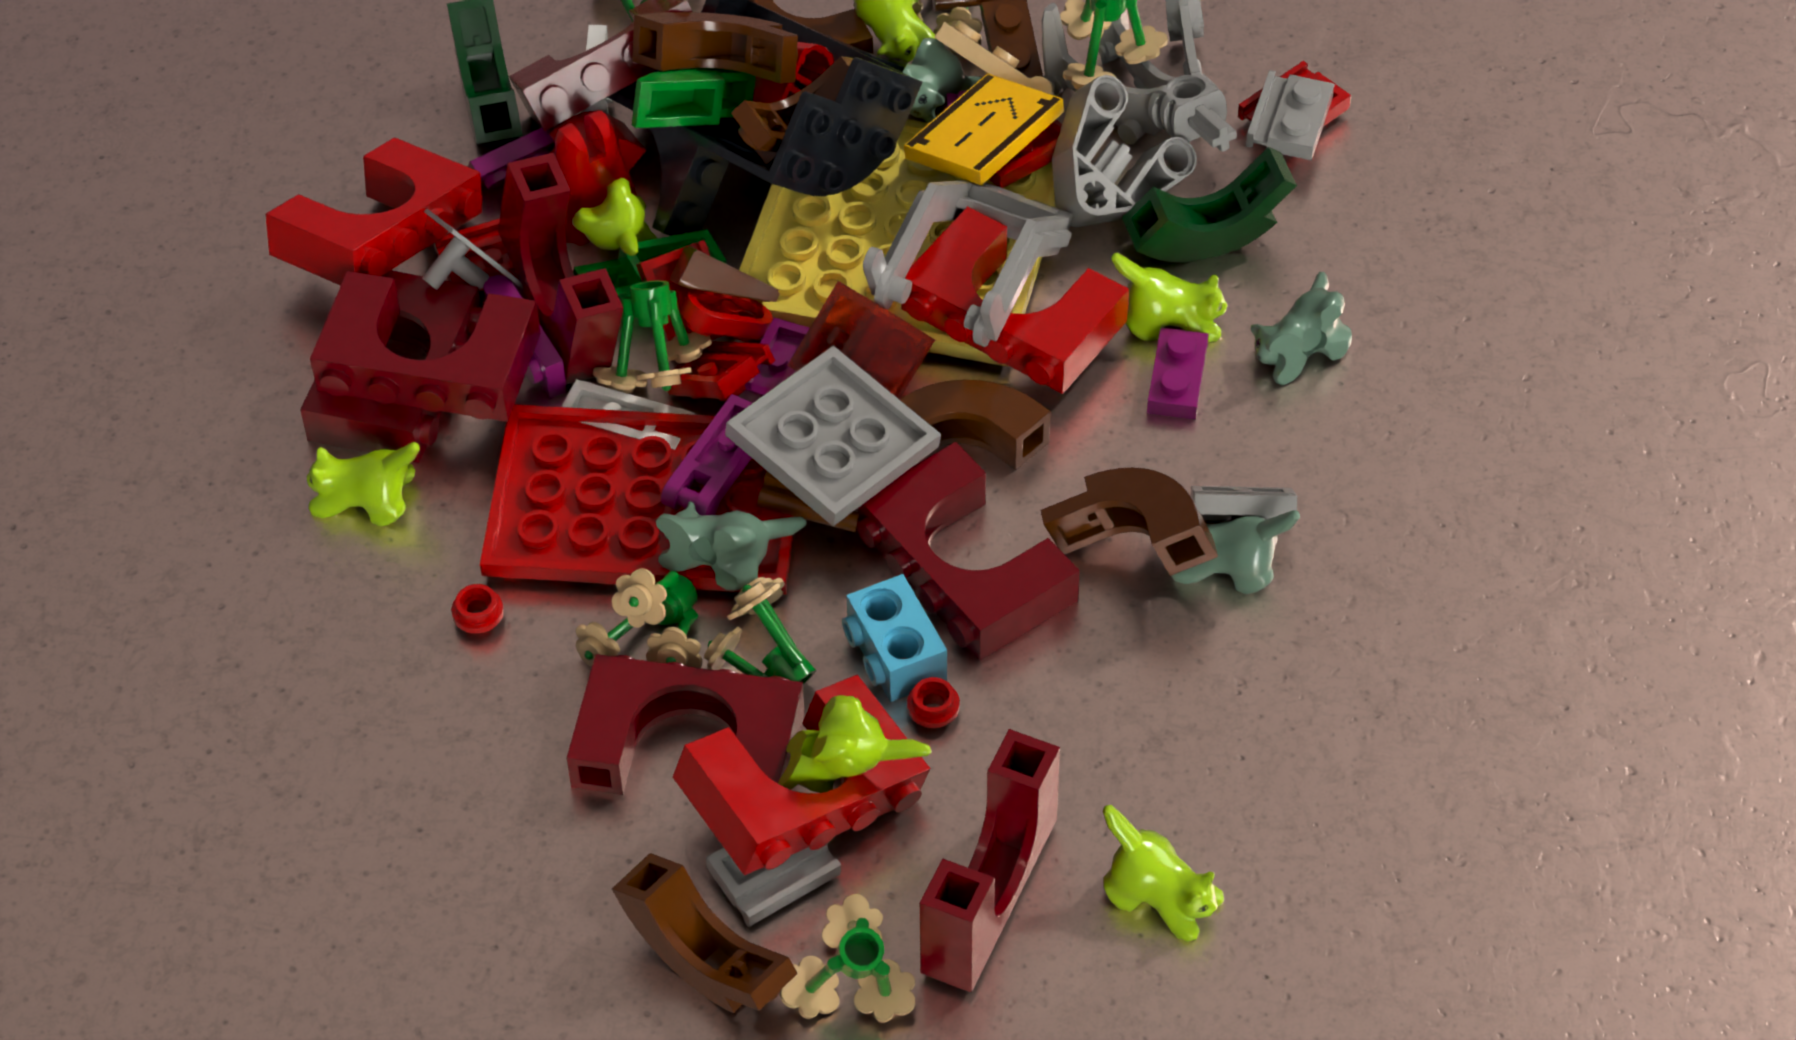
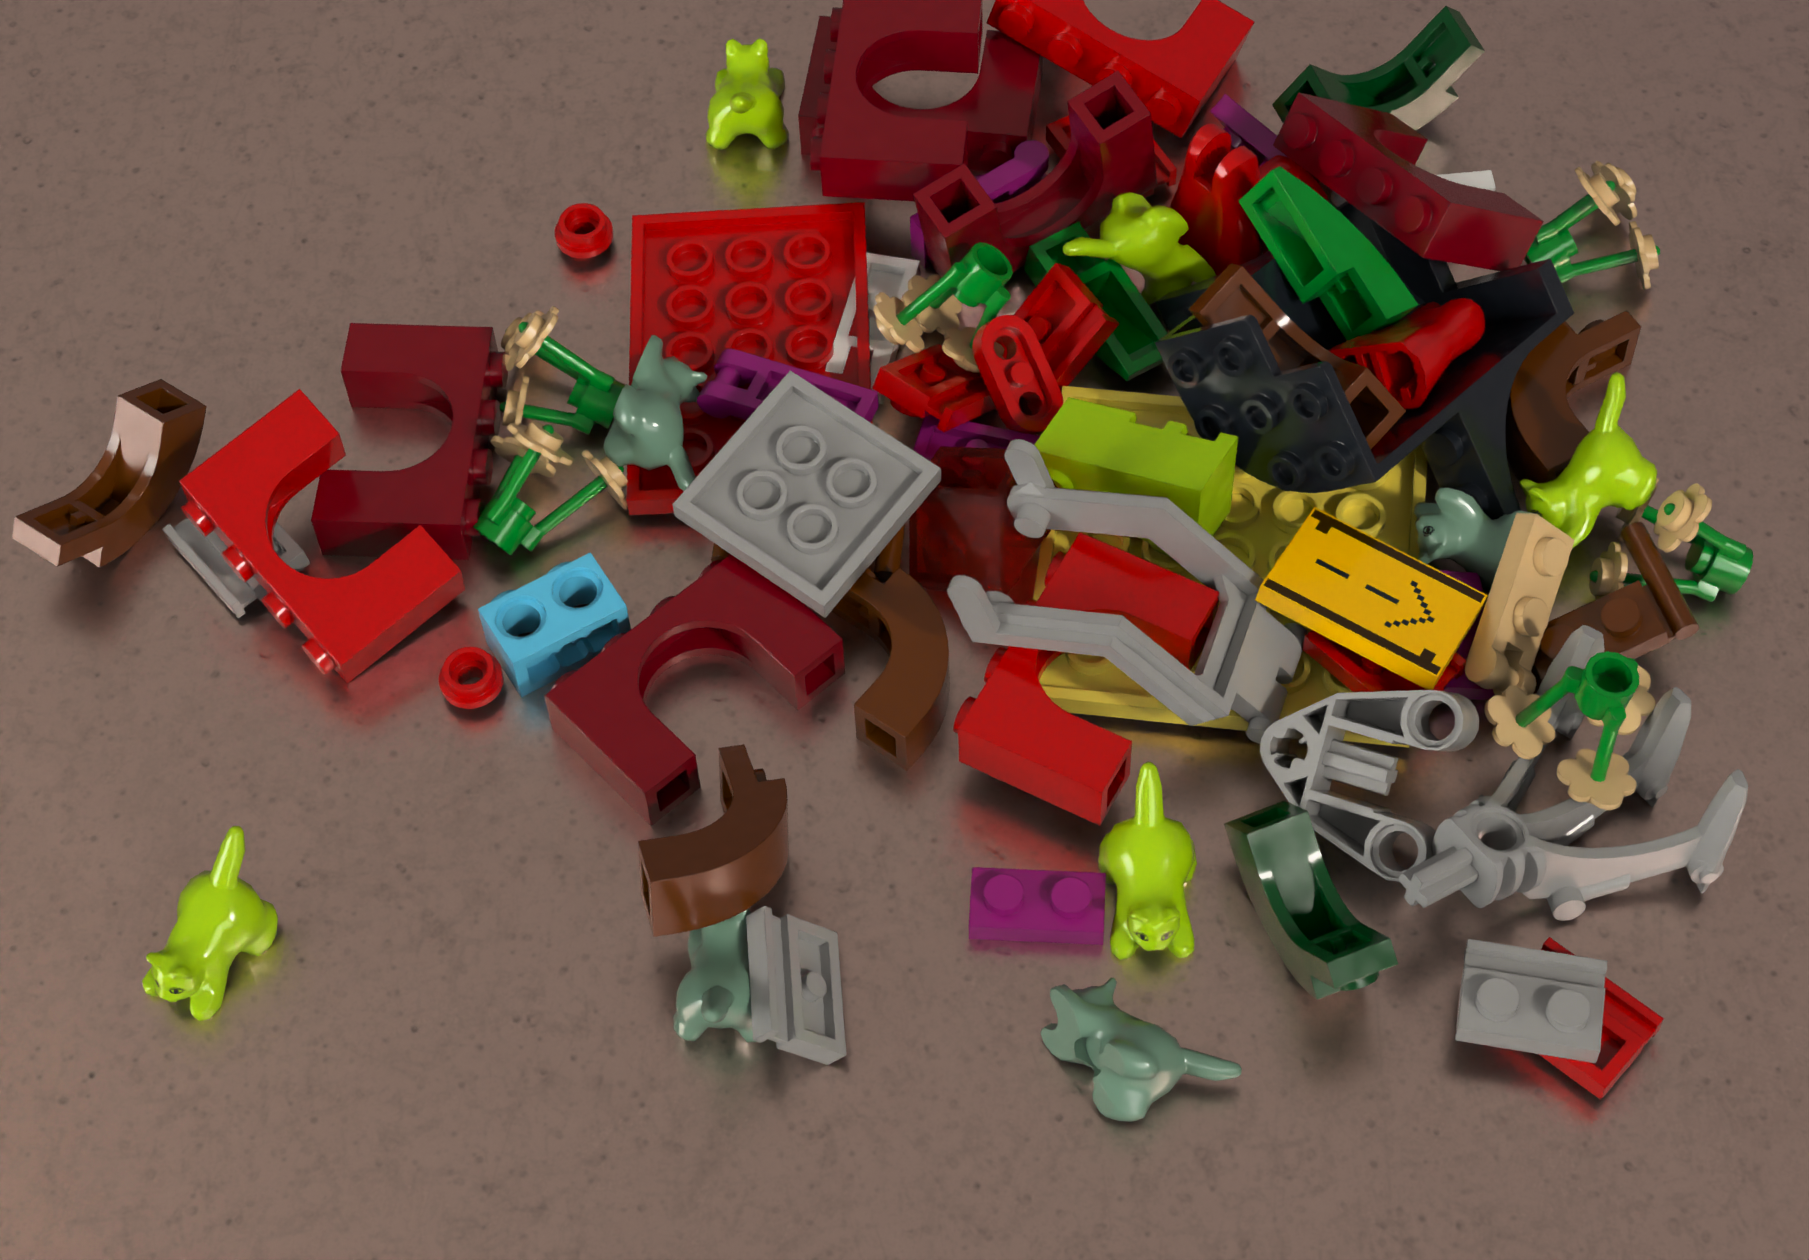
camera: 85 degrees right, 5 degrees up
light grey shield [422,209,522,290] -> none
reddish brown arch [632,12,798,84] -> none
reddish brown slope [669,245,780,302] -> none
lime animal [778,695,932,793] -> none
tan plant [780,894,915,1023] -> none
dark red arch [919,729,1060,993] -> none
none -> lime wedge [1034,397,1238,556]

